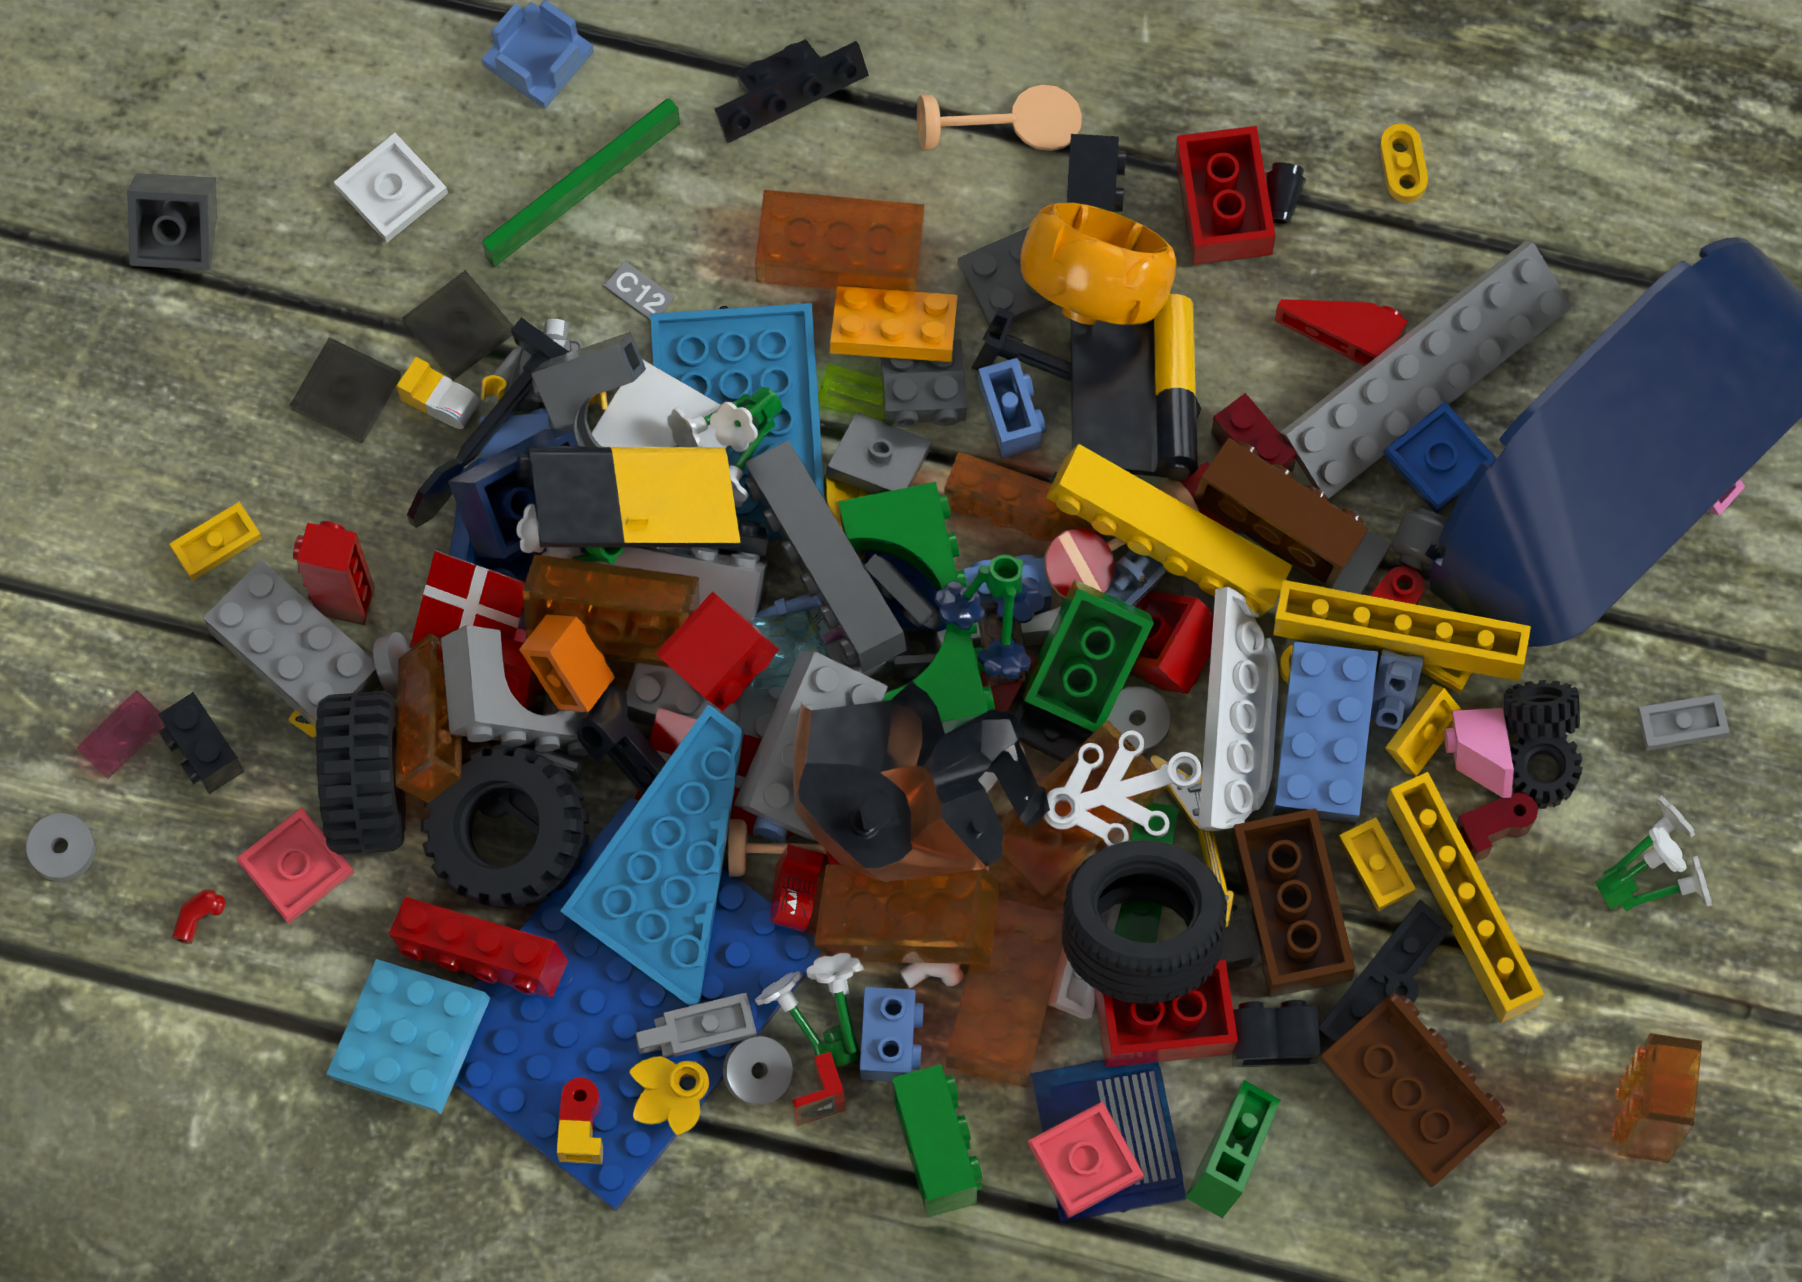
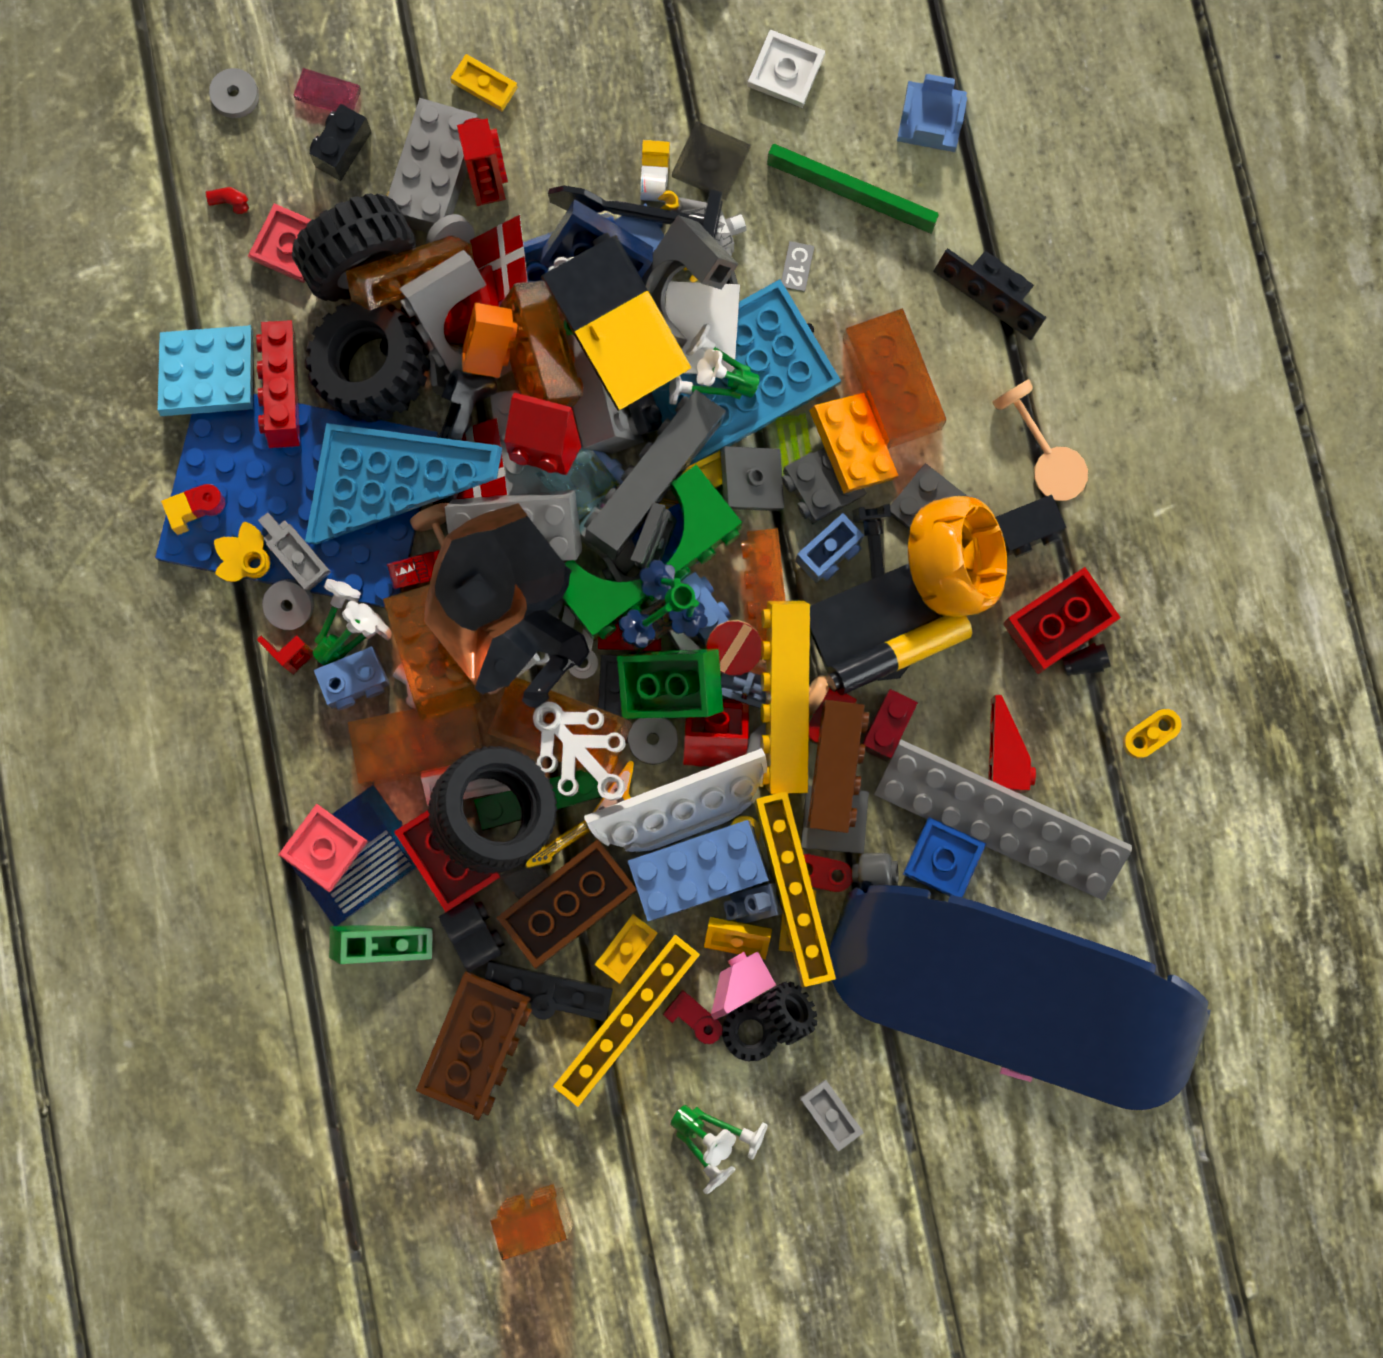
camera: 60 degrees right, 10 degrees up
clear smoke plate [290,337,401,444] -> none
green brick [892,1064,983,1218] -> none

